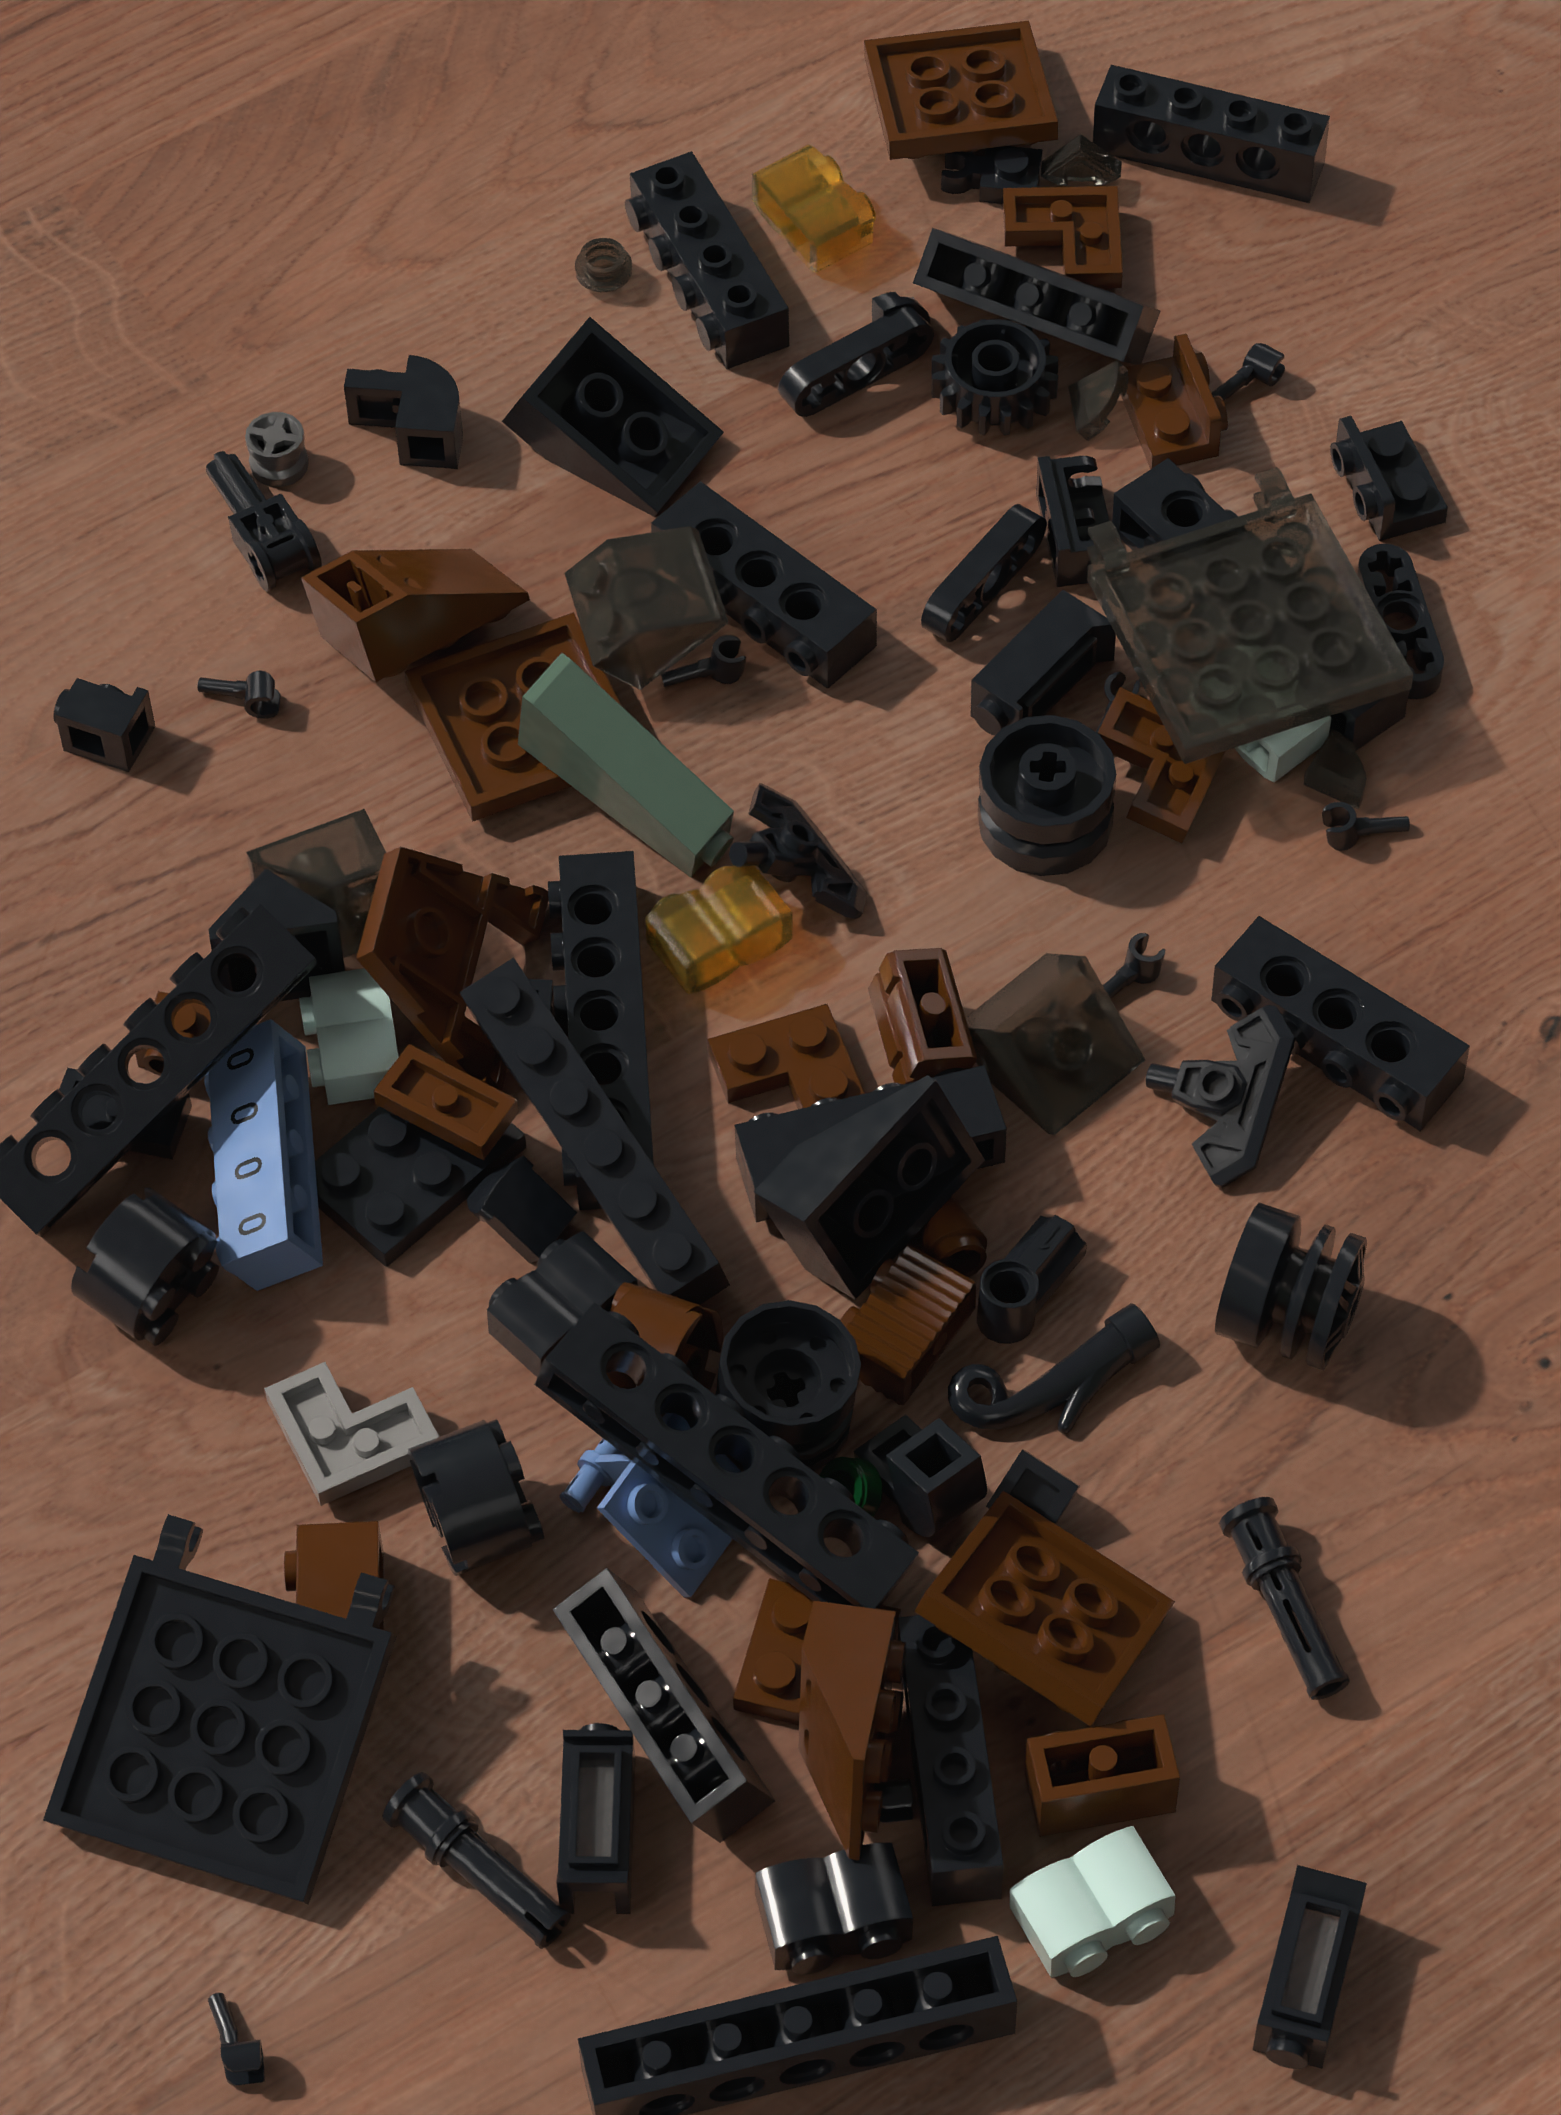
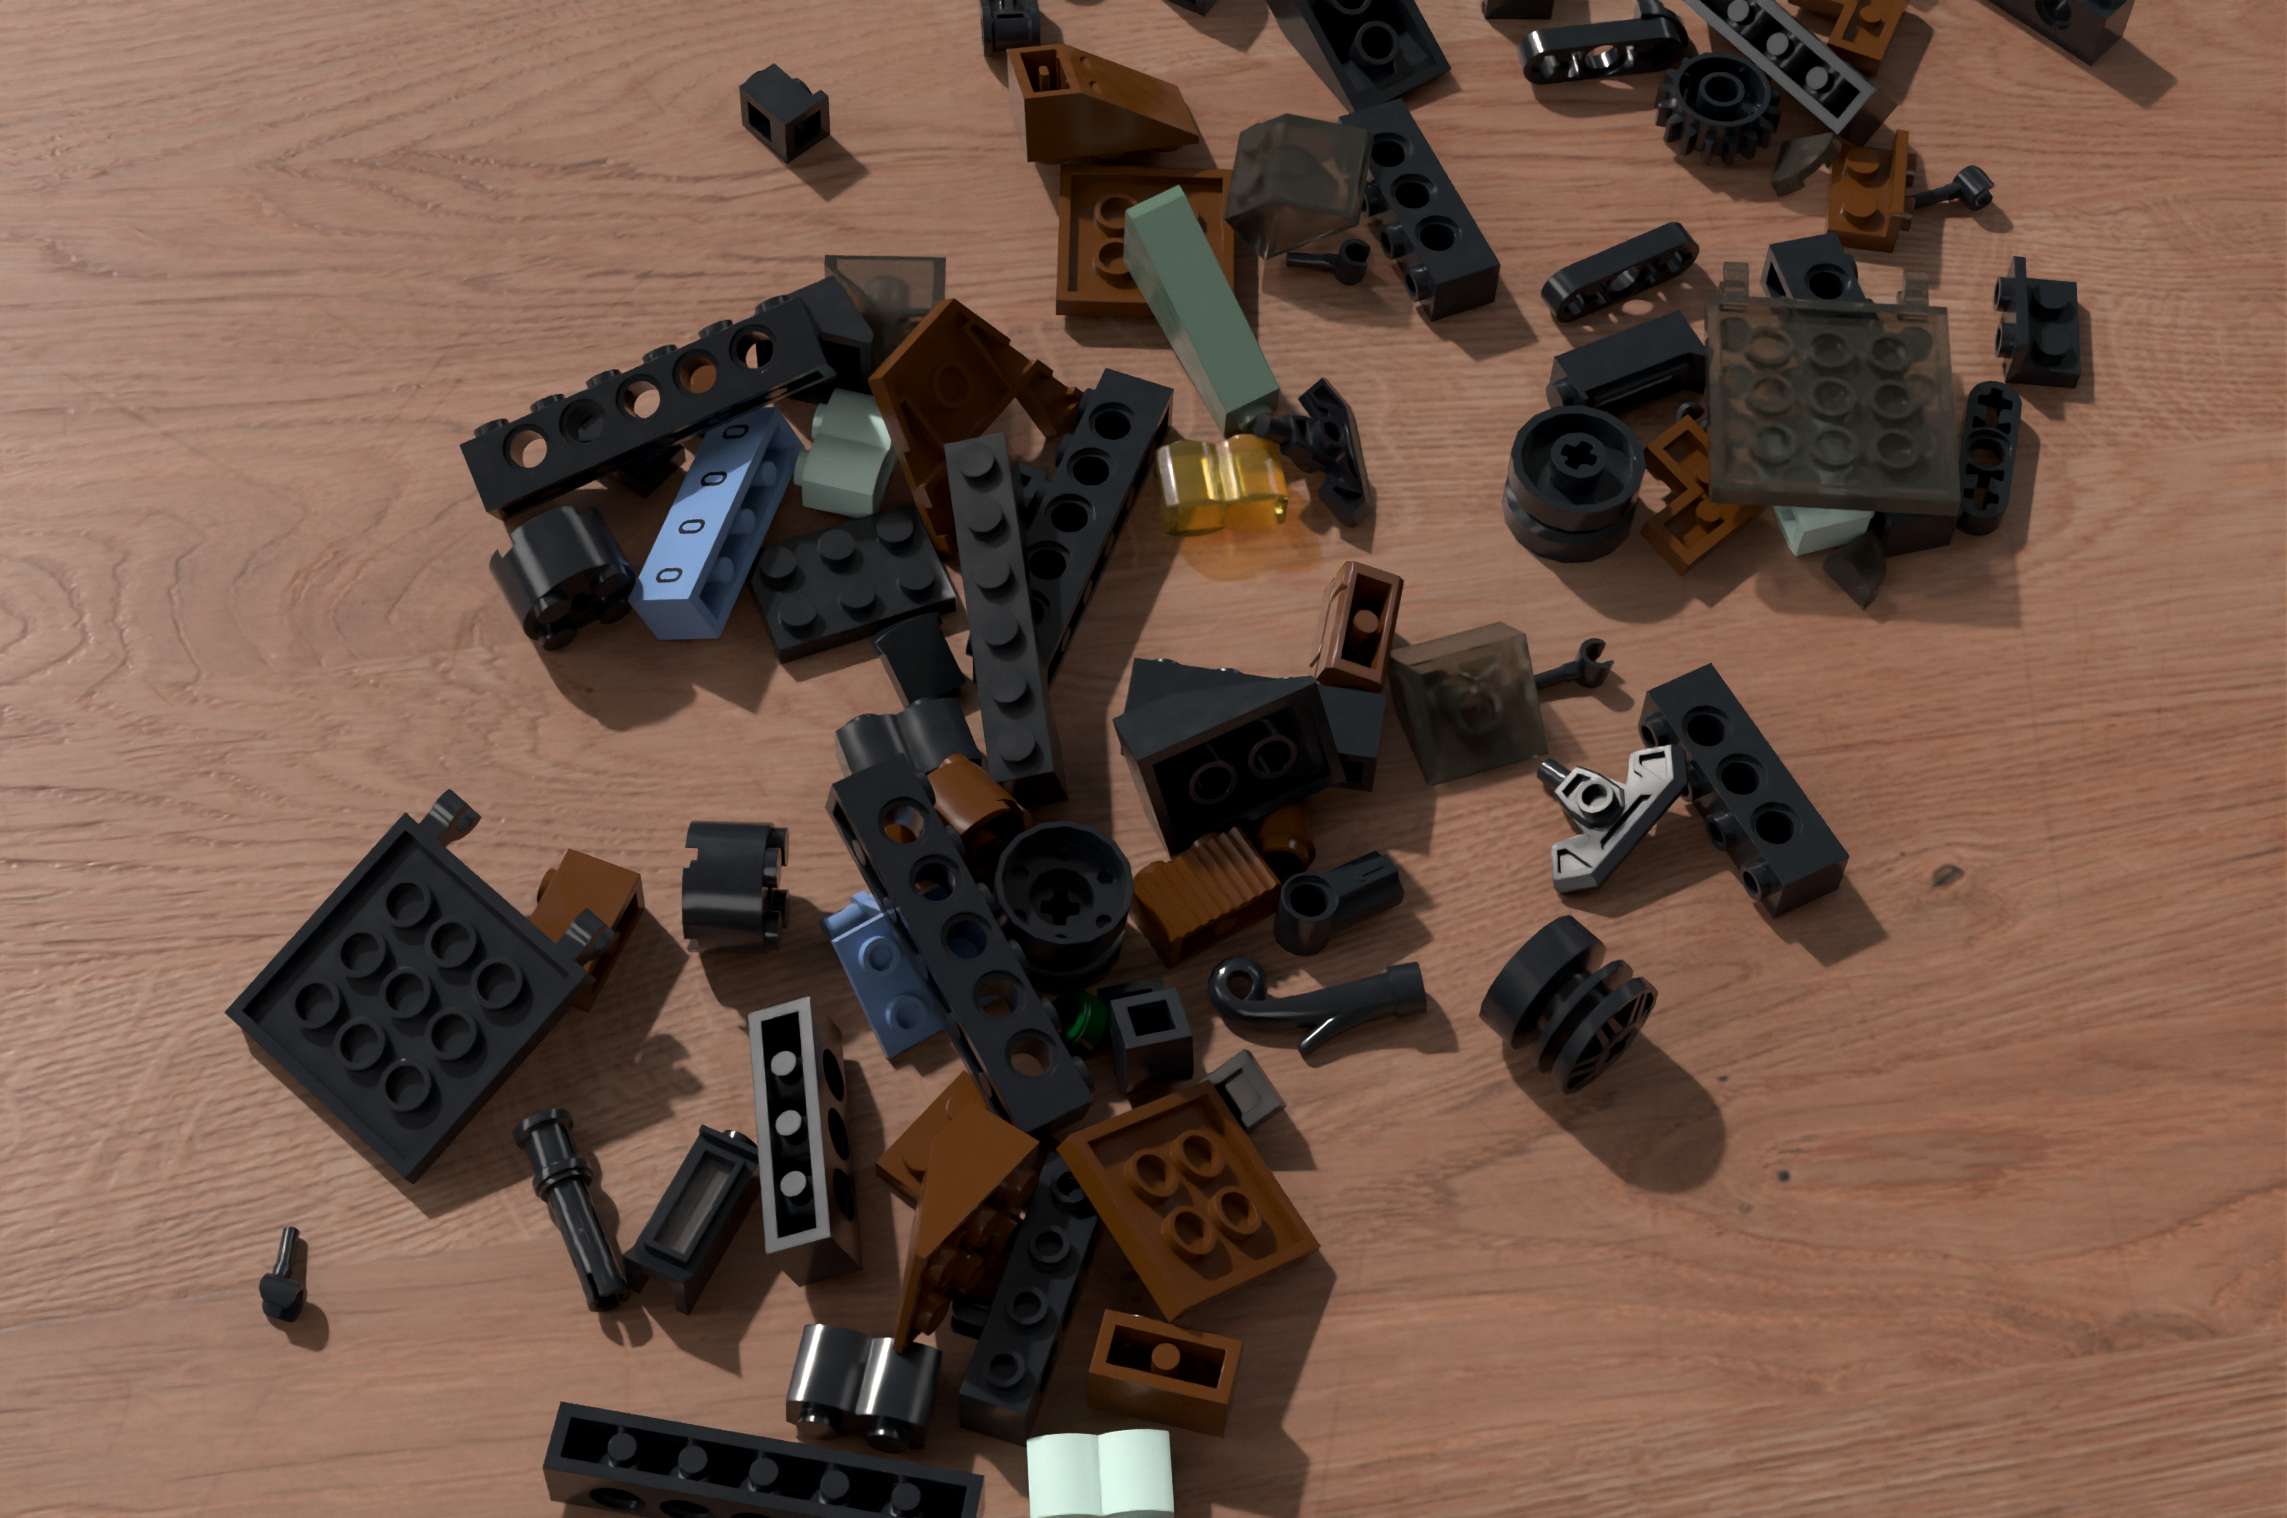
camera: 20 degrees right, 0 degrees up
black hand [197,670,280,719] -> none
light grey plate [264,1362,439,1506] -> none
reddish brown plate [373,1044,519,1161] -> none
reddish brown plate [707,1004,865,1109] -> none
black hinge [1036,456,1122,587] -> none
black pin [1219,1497,1350,1700] -> none
black hand [1322,802,1410,851] -> none

